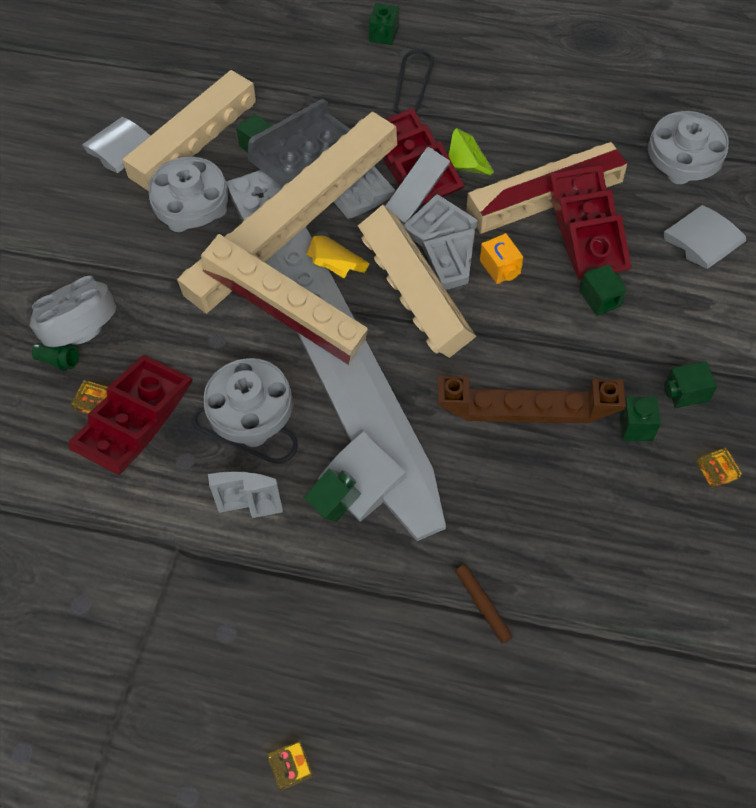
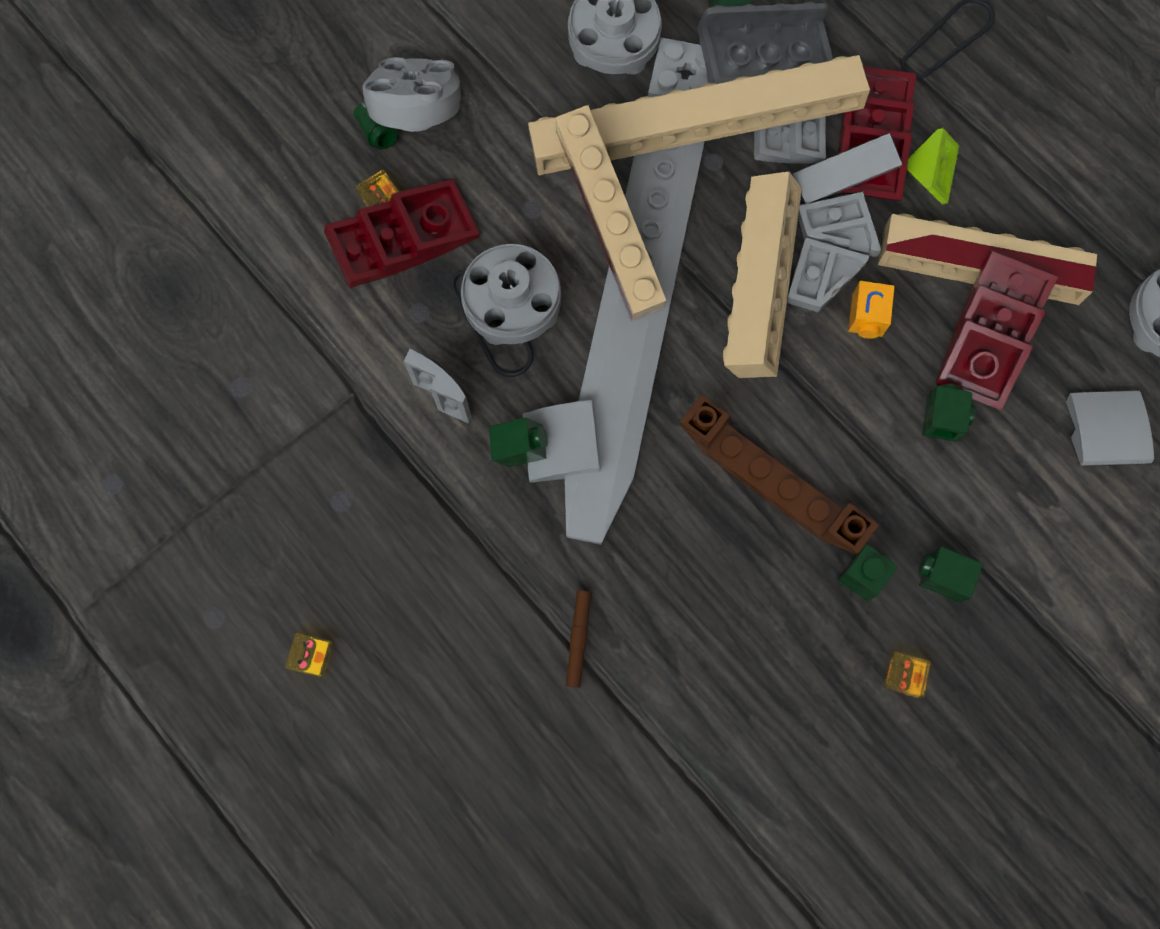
camera: 35 degrees right, 15 degrees up
yellow slope [306,236,370,278] -> none

